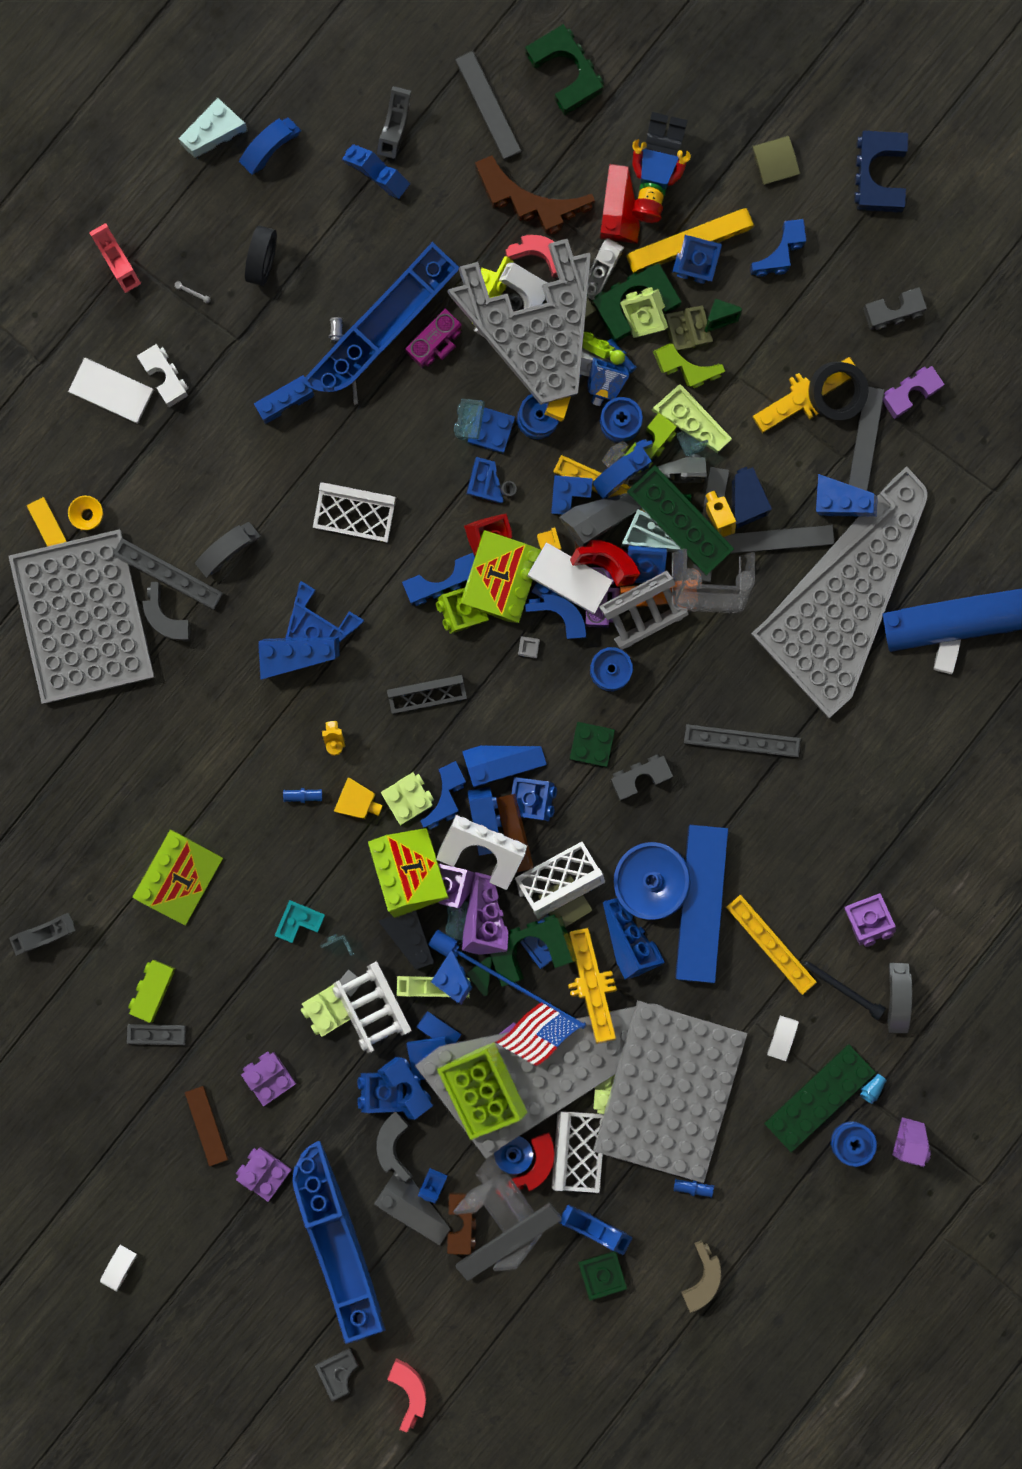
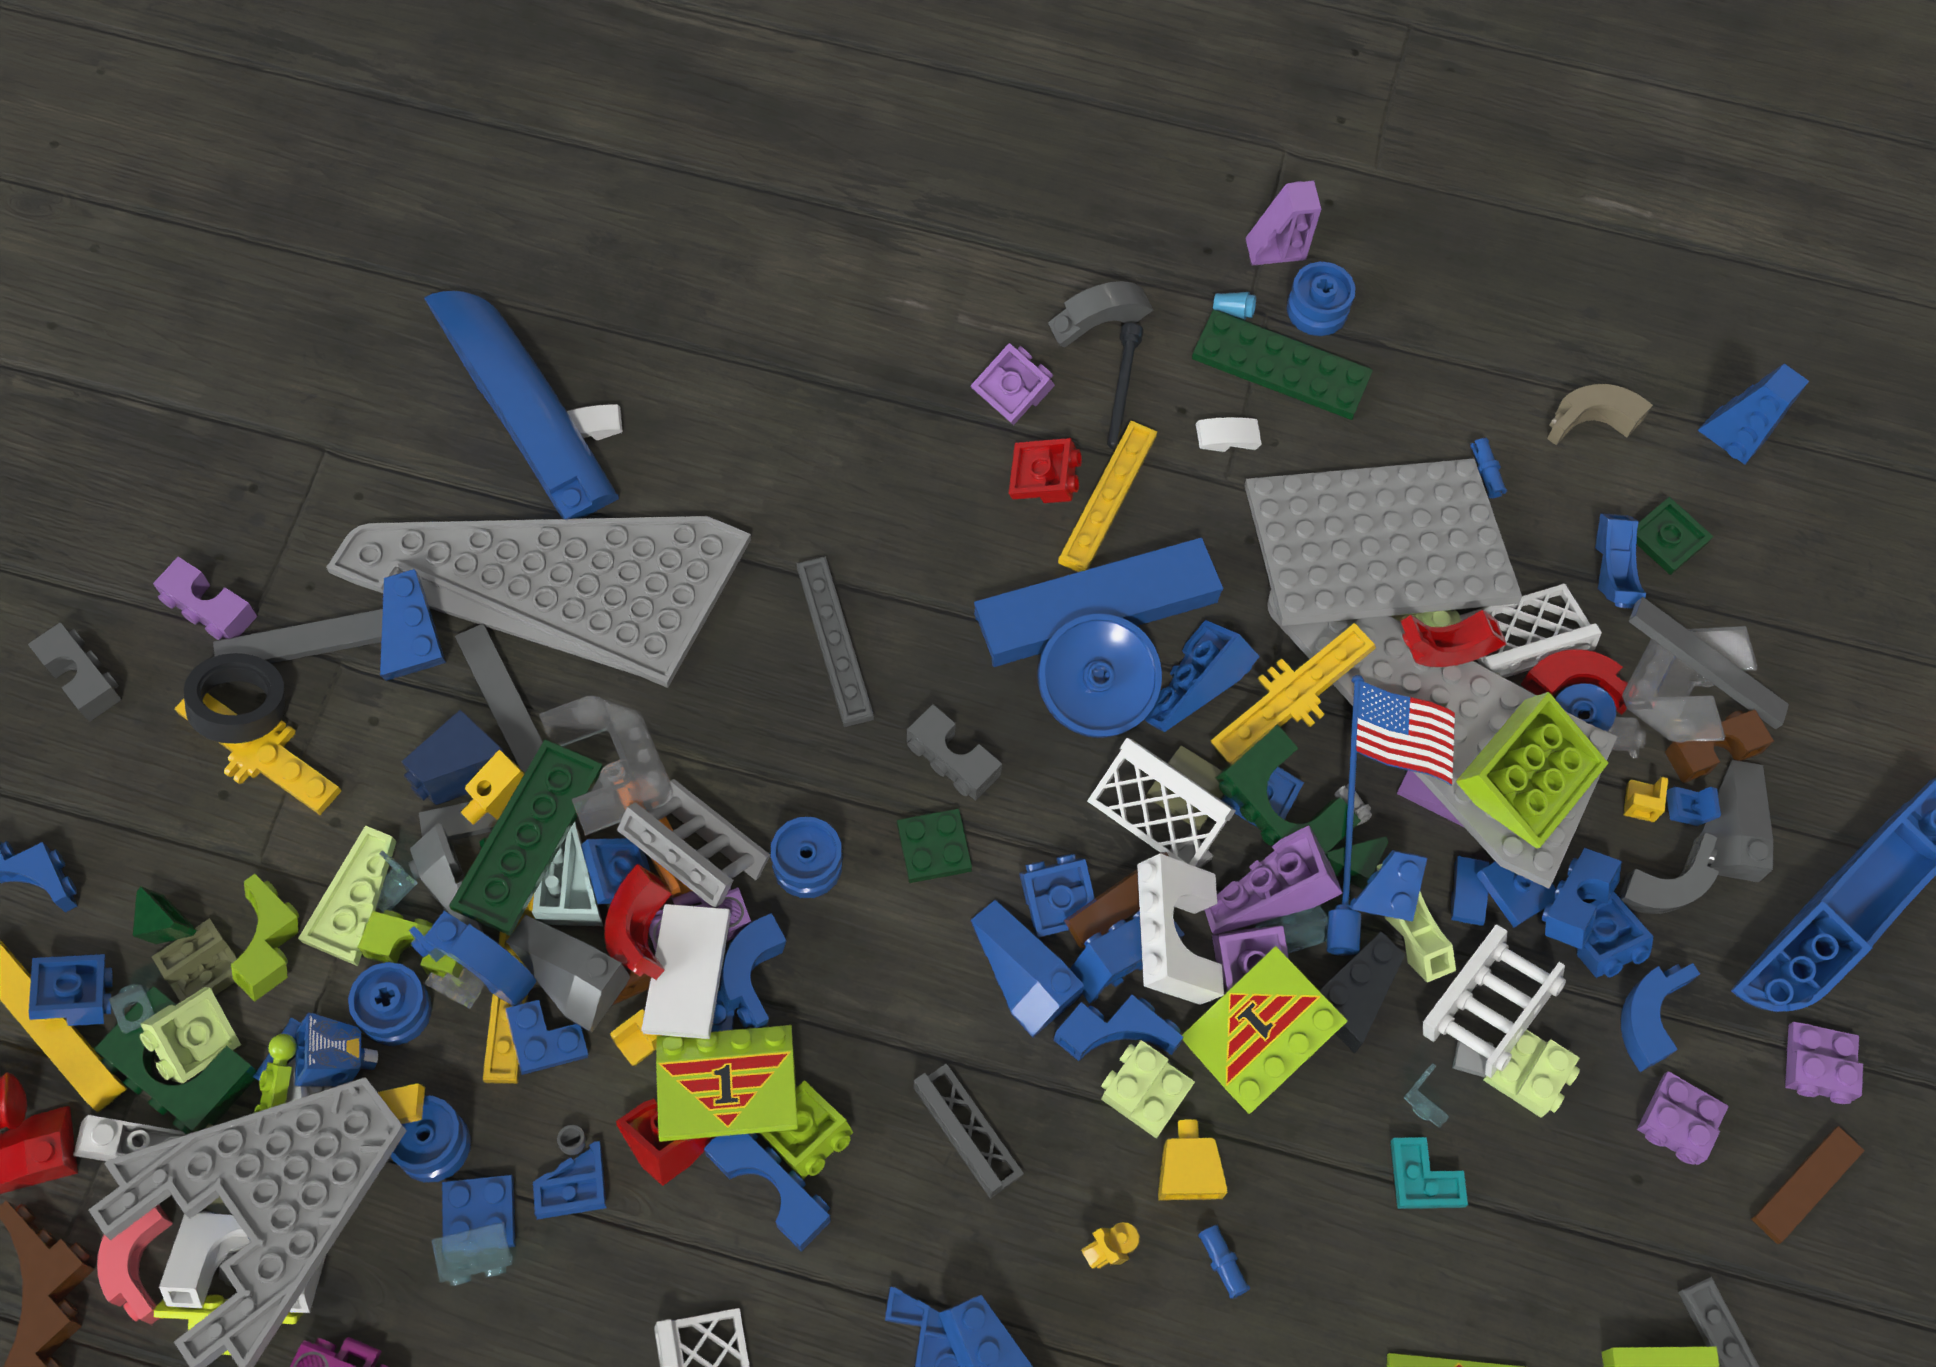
camera: 120 degrees left, 20 degrees down
light grey tile [518,636,540,659] -> none
none -> clear light blue bracket [109,984,155,1034]
none -> red plate [1009,438,1082,503]
none -> light grey pin [1334,784,1372,825]
none -> red arch [1401,609,1507,667]
none -> blue arch [1621,963,1700,1072]
none -> yellow panel [1623,777,1668,822]
none -> blue wedge [1698,364,1809,464]

